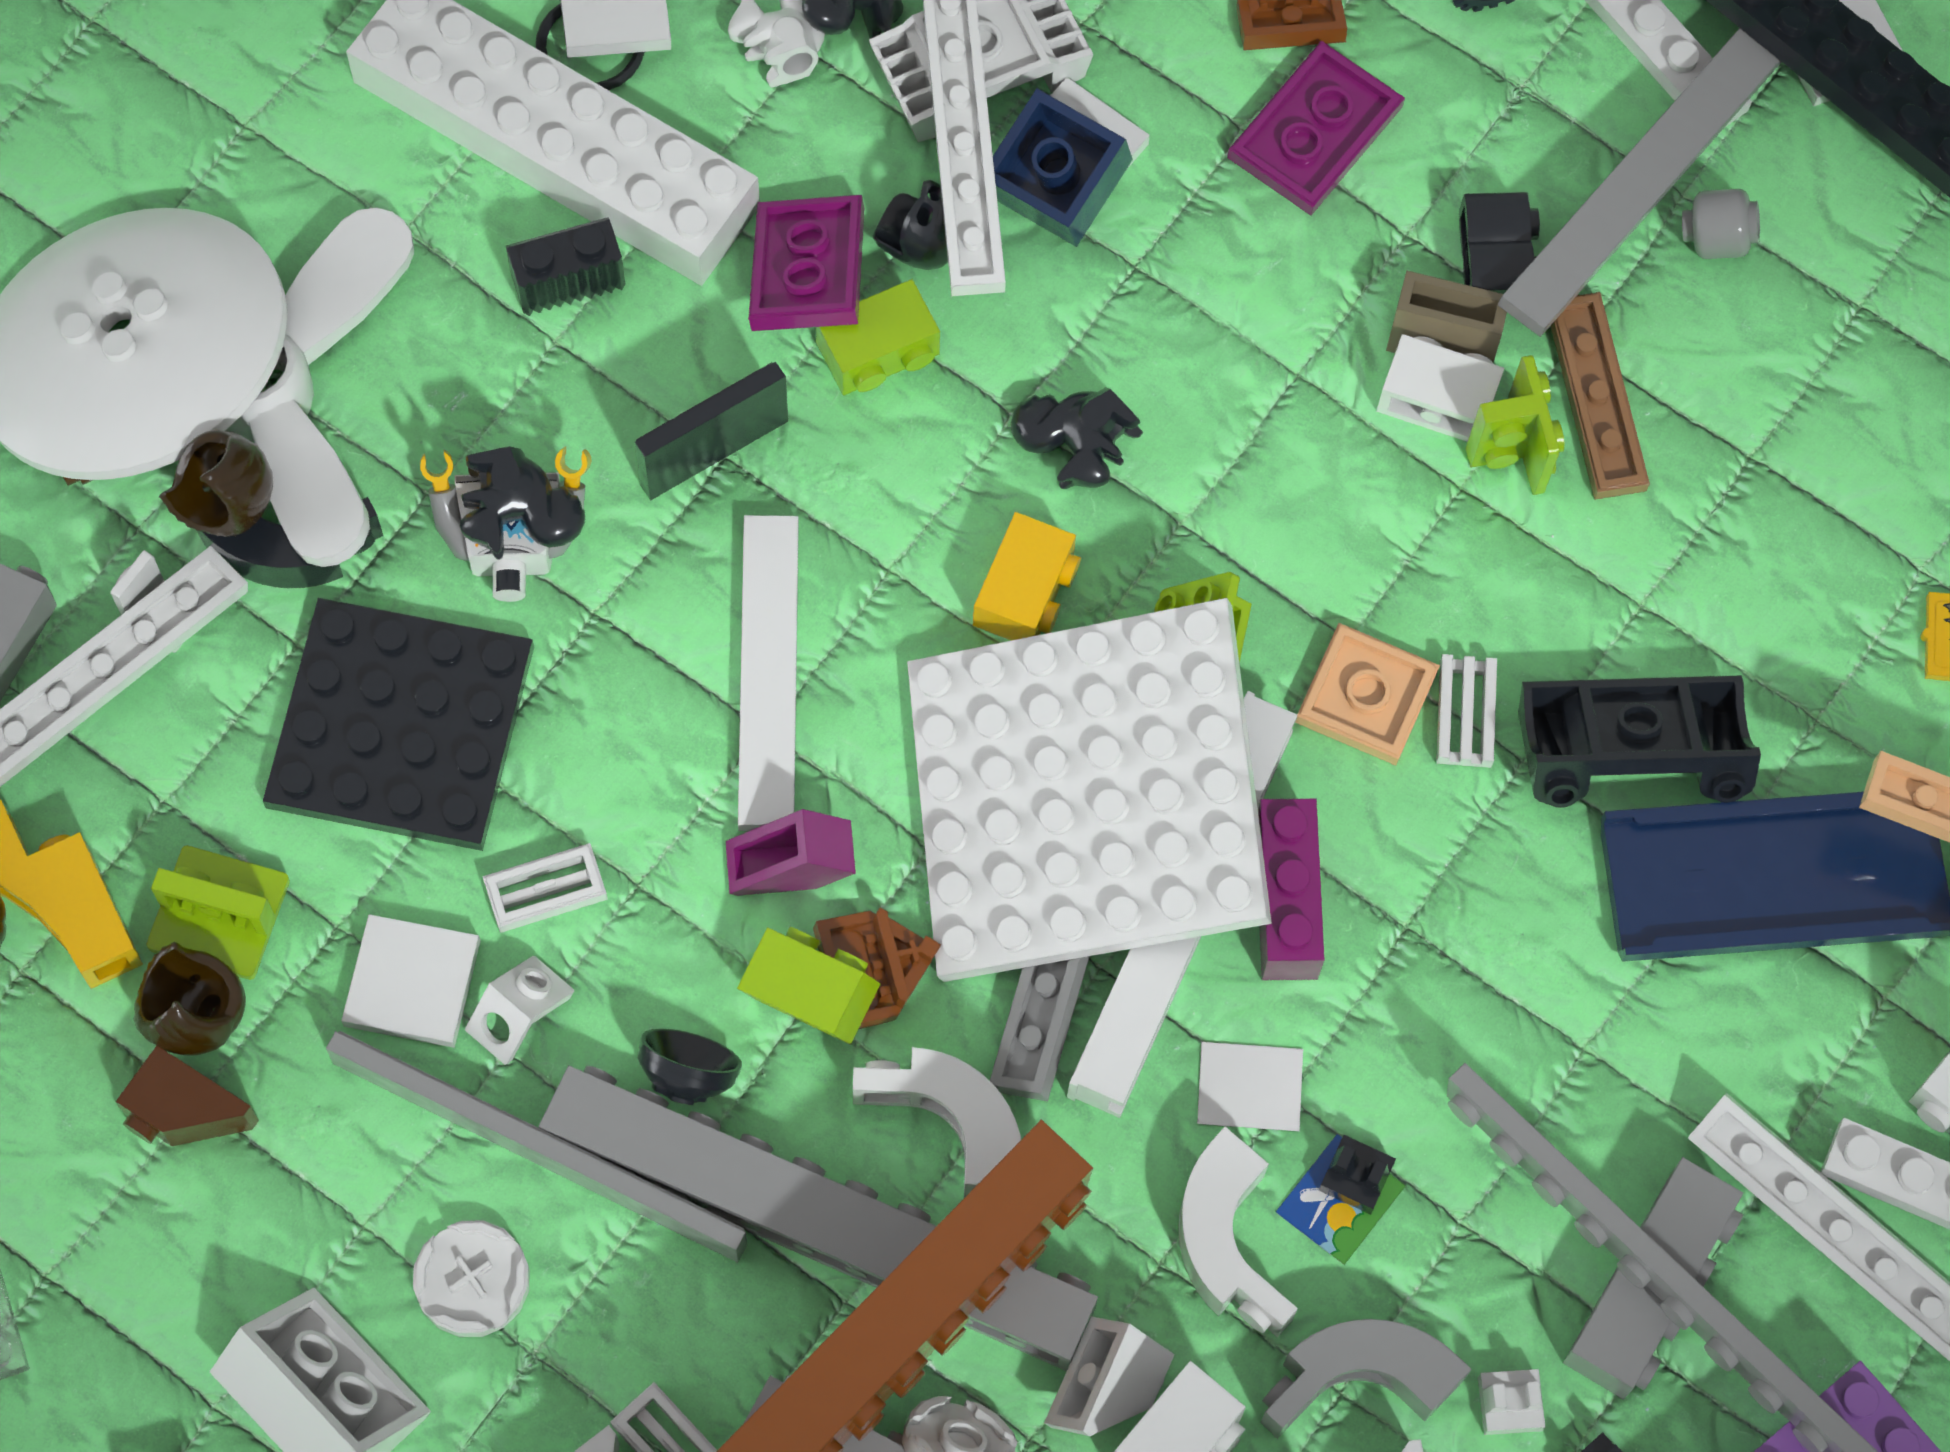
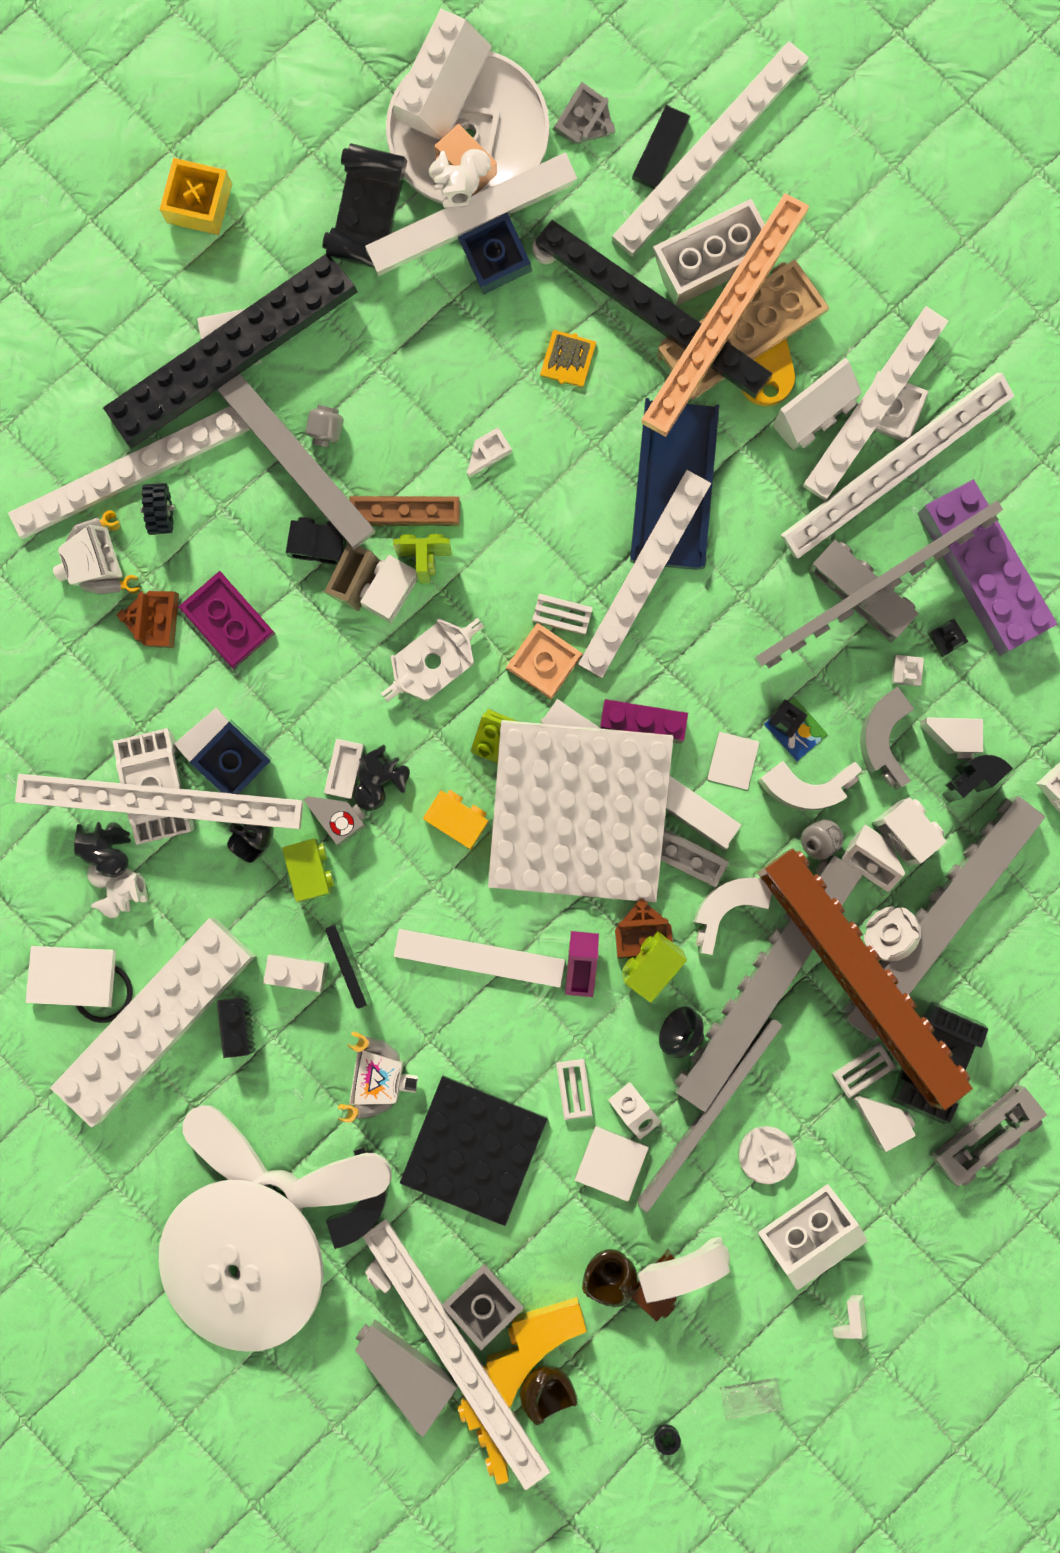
camera: 75 degrees left, 15 degrees up
lime bracket [146,845,290,980] -> none
dark brown piece [159,430,273,537] -> none
black animal [460,446,585,560] -> none
magenta tile [748,195,865,331] -> none
black piece [1518,675,1761,808] -> none
none -> white brick [263,954,329,992]
none -> light grey slope [303,796,367,846]
none -> white tile [324,739,364,800]
none -> white plate [381,618,484,702]
none -> light grey brick [442,1263,524,1350]
none -> white tile [467,427,513,478]
none -> white plate [578,470,711,678]
none -> white arch [638,1237,730,1303]
none -> light grey head [801,819,843,860]

